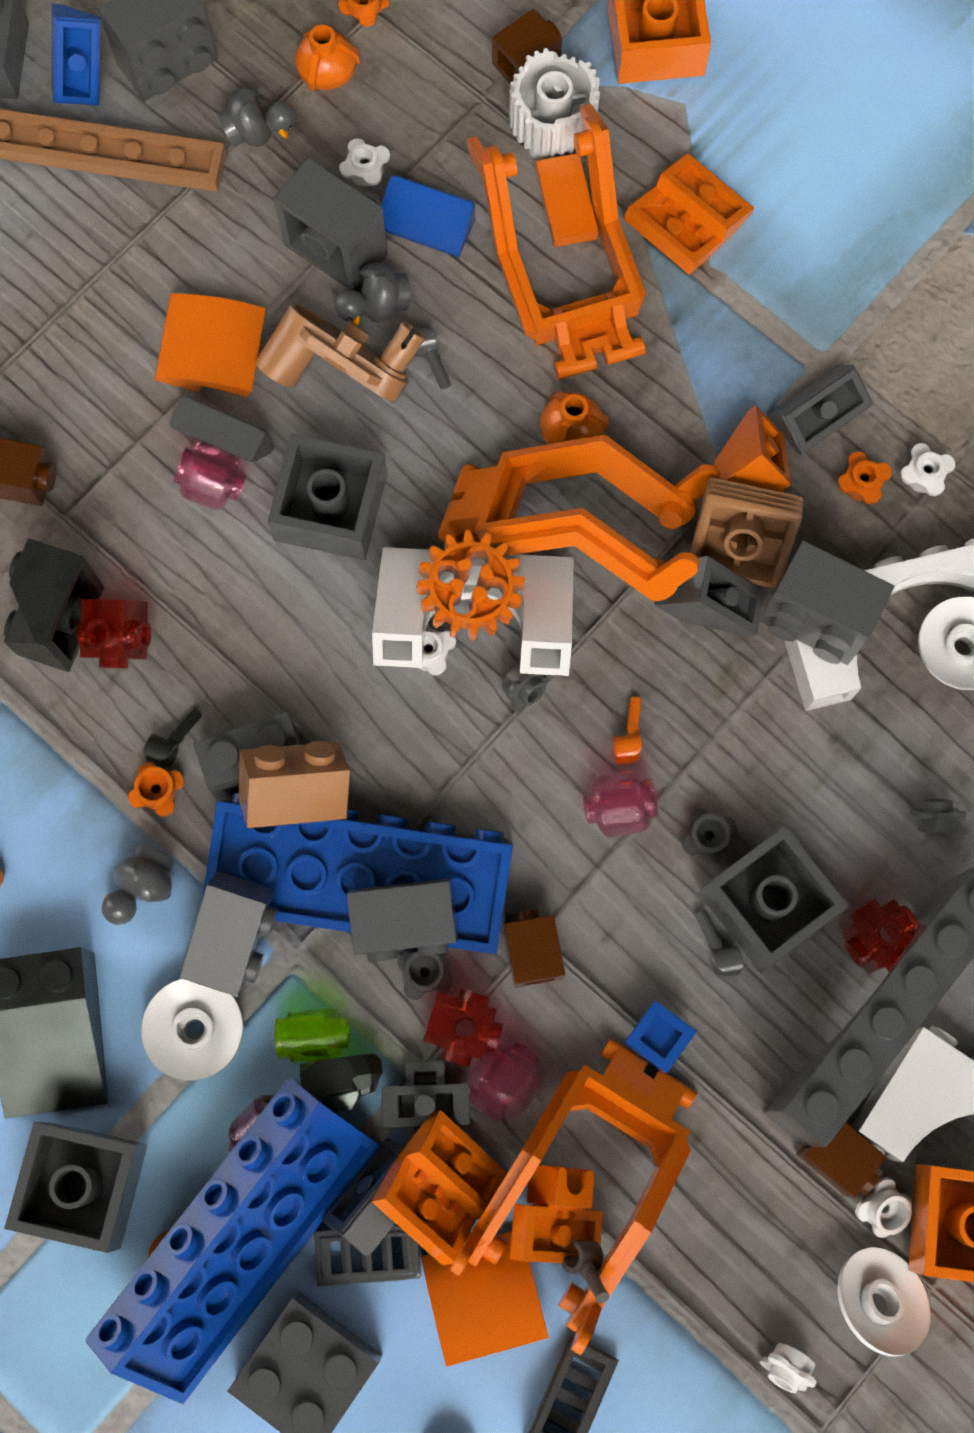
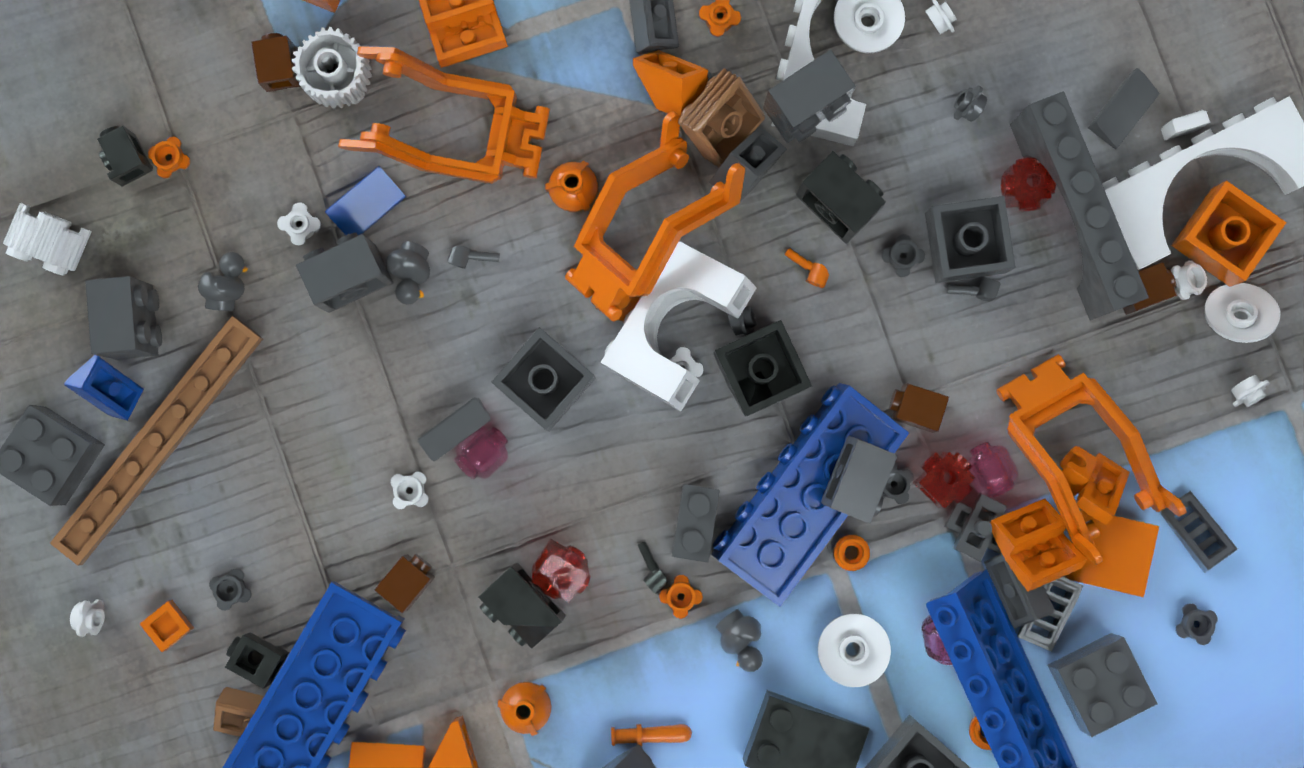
camera: 60 degrees left, 10 degrees up
orange slope [154,293,266,398] -> none
brick [179,871,278,997] -> none
medium nougat brick [238,741,350,828] -> none
medium nougat piece [256,303,427,402] -> none
clear neon green brick [274,1008,351,1063] -> none
orange piece [295,24,360,91] -> none
pearl dark grey rock [300,1054,383,1112] -> none
orange gear [416,530,525,640] -> none
orange tile [535,153,598,248] -> none
dark grey hand [563,1240,609,1303] -> none
clear pink head [583,770,659,838] -> none
blue tile [624,1000,697,1074] -> none
none -> white plate [391,472,429,509]
none -> pearl dark grey slope [713,320,812,417]
none -> pearl dark grey brick [796,151,886,245]
none -> orange plate [833,535,870,571]

